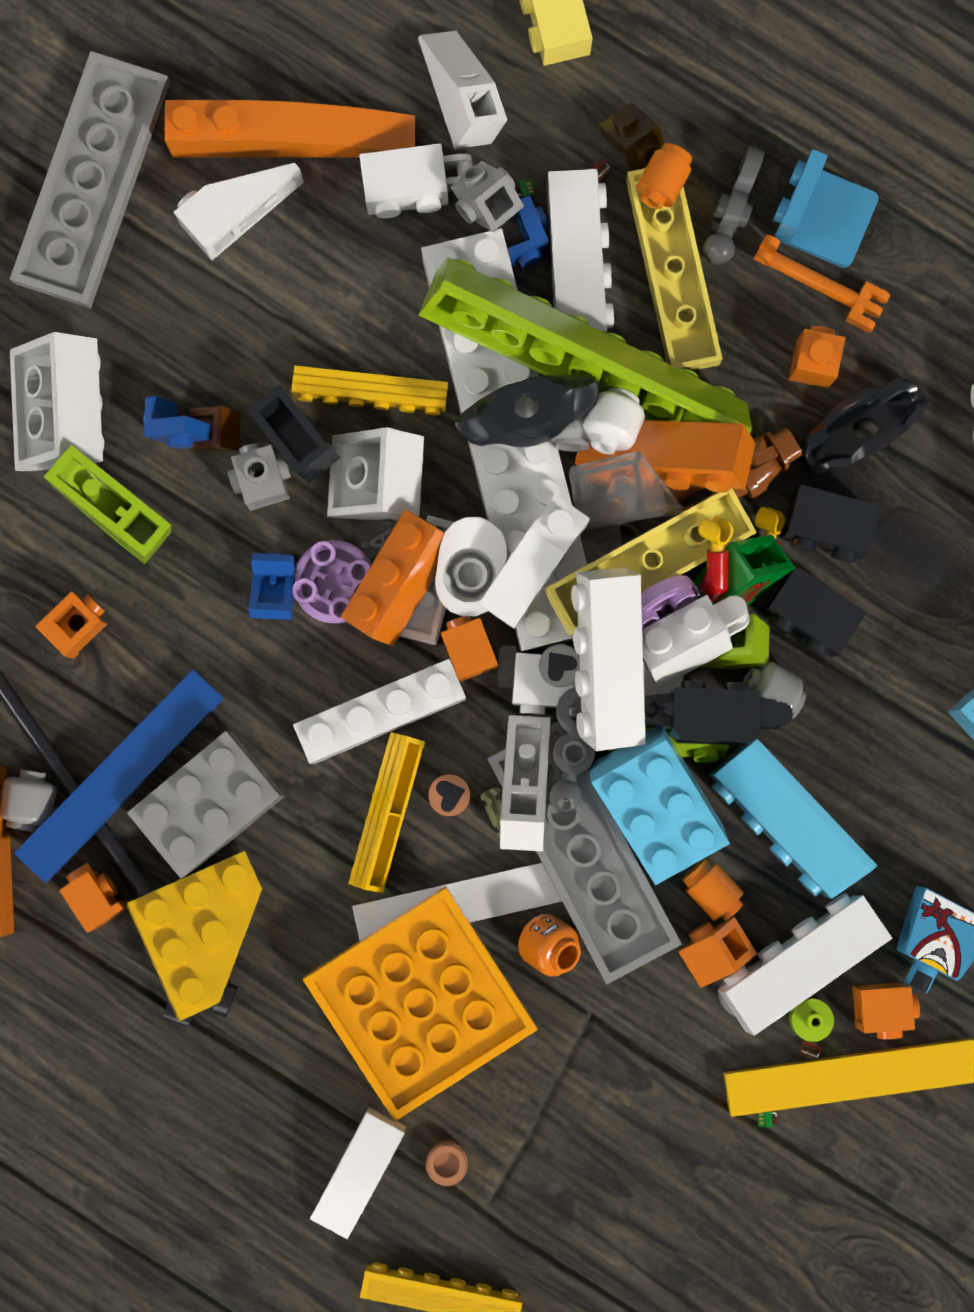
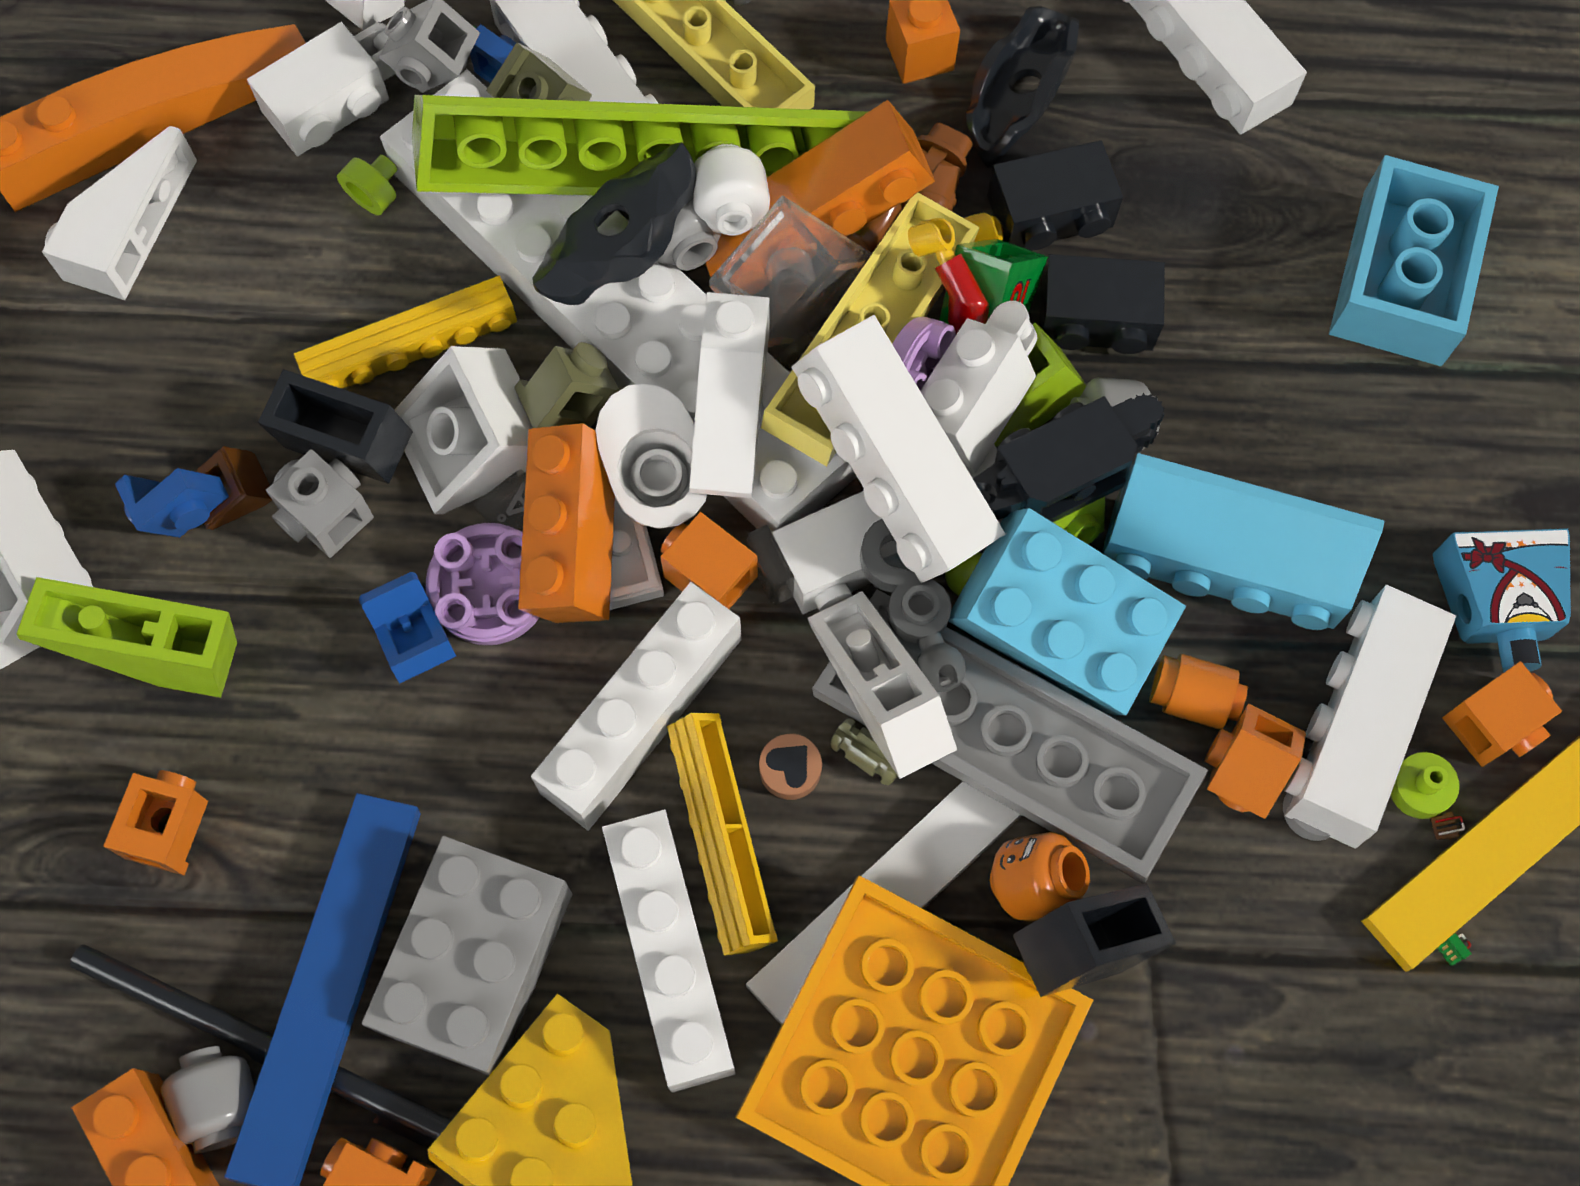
camera: 30 degrees left, 15 degrees down
tile [539,644,580,687] -> none
none -> lime tile [337,155,398,215]
none -> olive brick [486,42,592,101]
none -> olive brick [514,342,620,428]
none -> white brick [602,810,735,1093]
none -> black piece [1013,883,1176,997]

